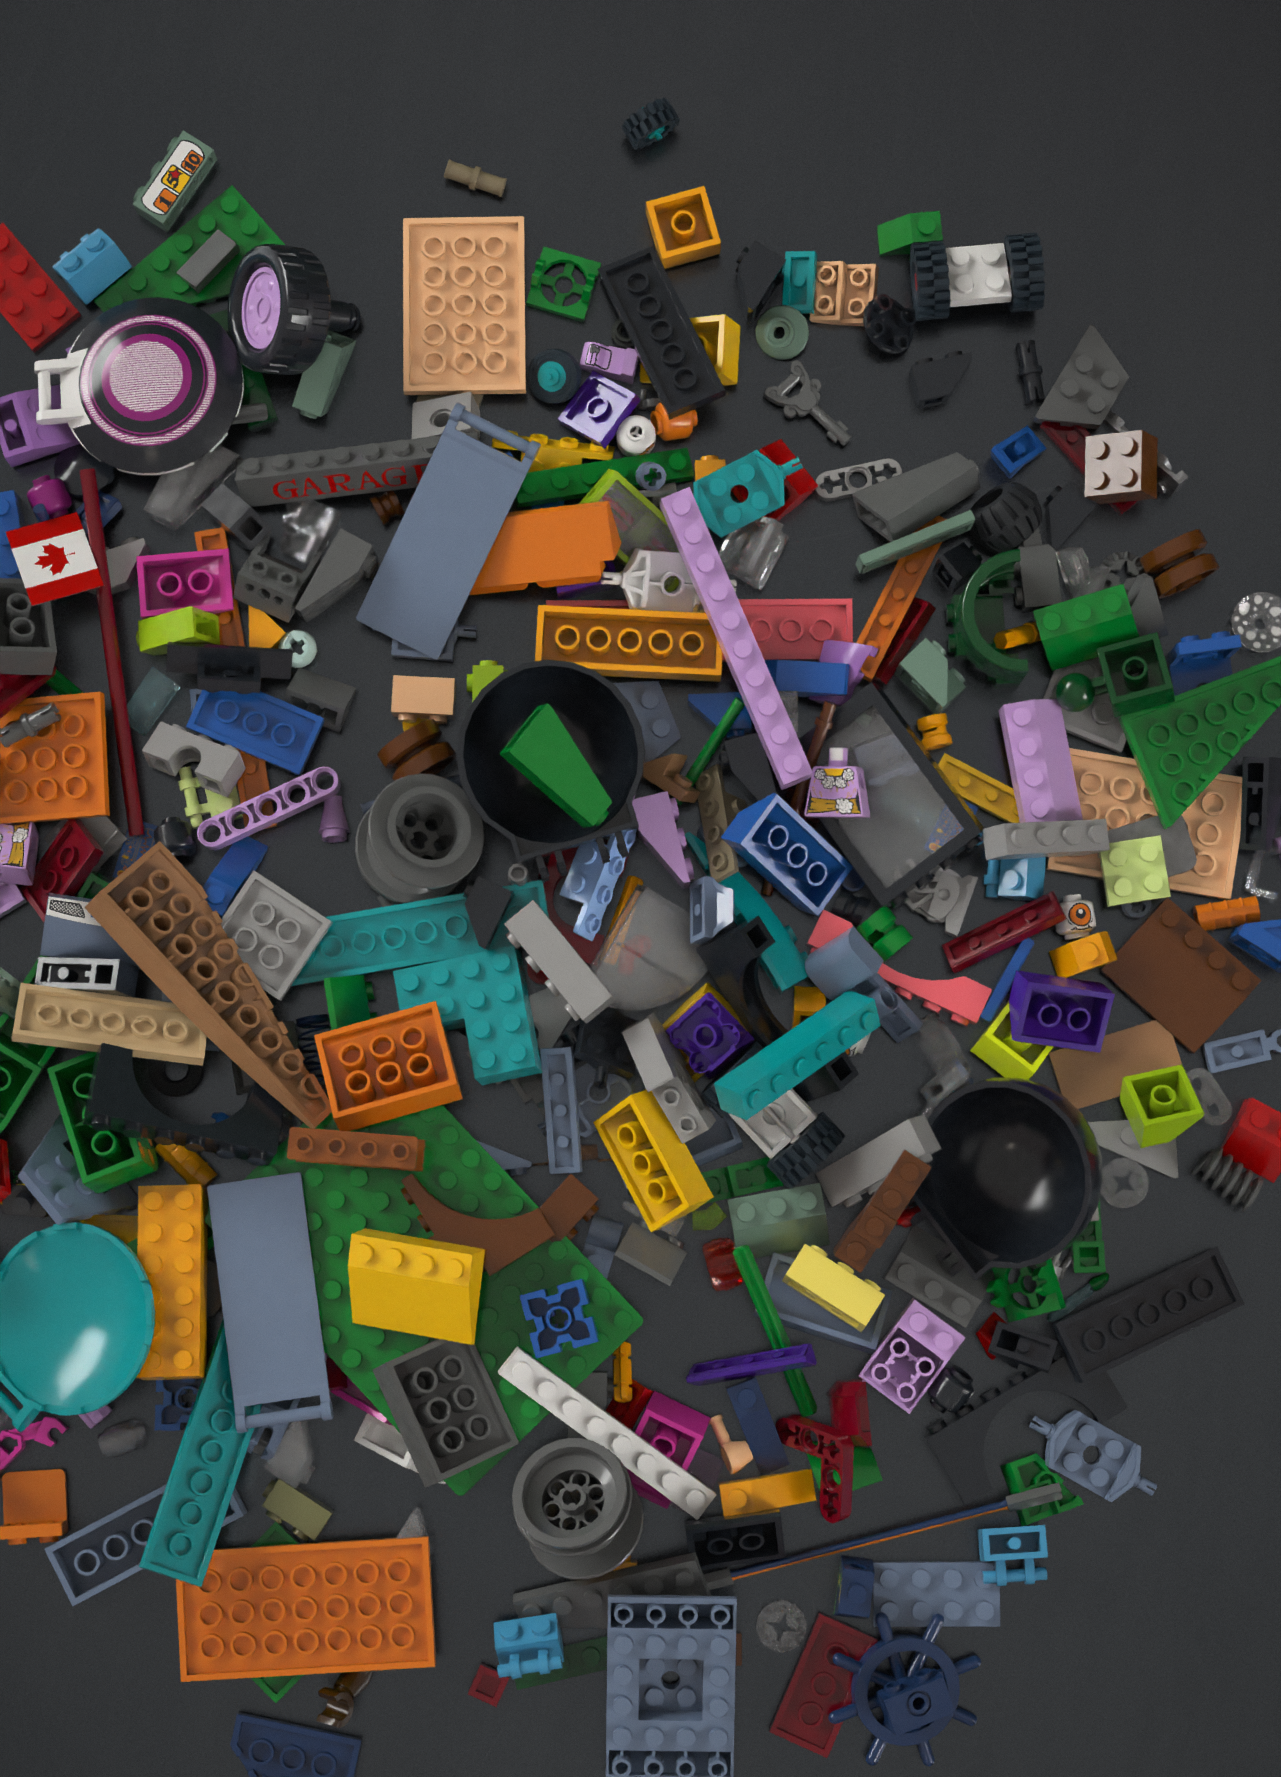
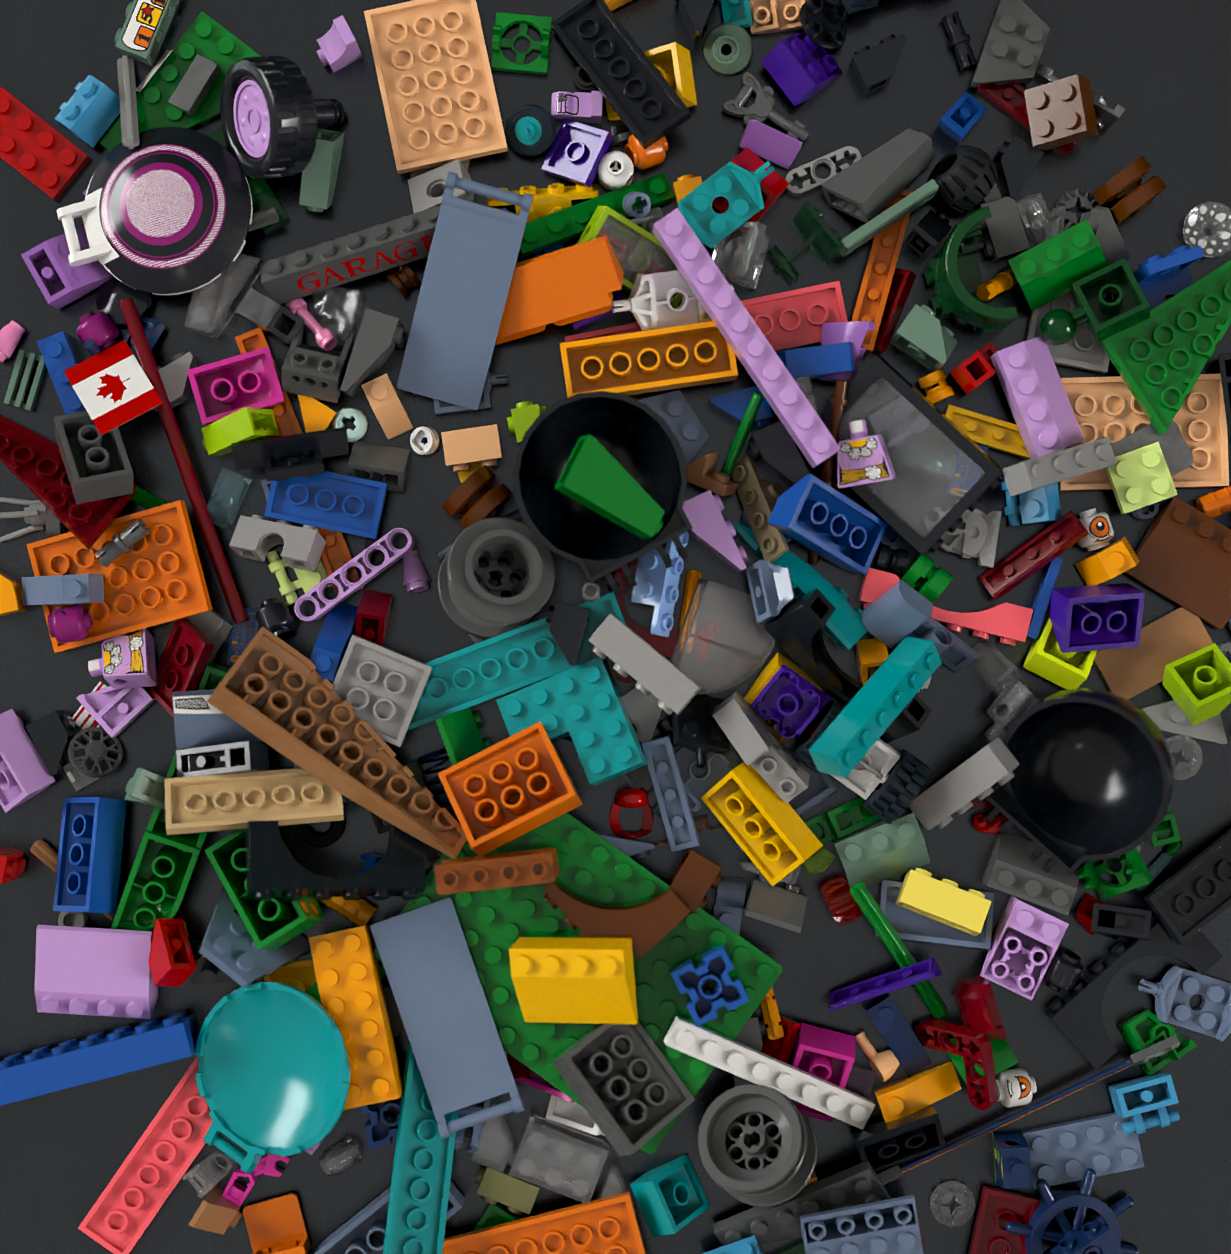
camera: 10 degrees left, 5 degrees up
reddish brown arch [833,1149,932,1273] -> none
none -> light grey axle [117,55,140,149]
none -> white sticker [136,49,173,92]
none -> bright pink bar [285,298,338,351]
none -> lavender arch [316,15,363,73]
none -> dark red slope [355,589,392,647]
none -> light nougat slope [361,373,414,440]
none -> white tile [410,427,439,455]
none -> clear brick [509,1113,609,1203]
none -> red piece [609,788,654,839]
none -> teal slope [630,1155,710,1237]
none -> medium lavender slope [738,119,803,170]
none -> dark purple slope [761,31,843,106]
none -> clear green plate [767,201,844,282]
none -> red brick [950,342,998,395]
none -> white head [996,1068,1037,1108]

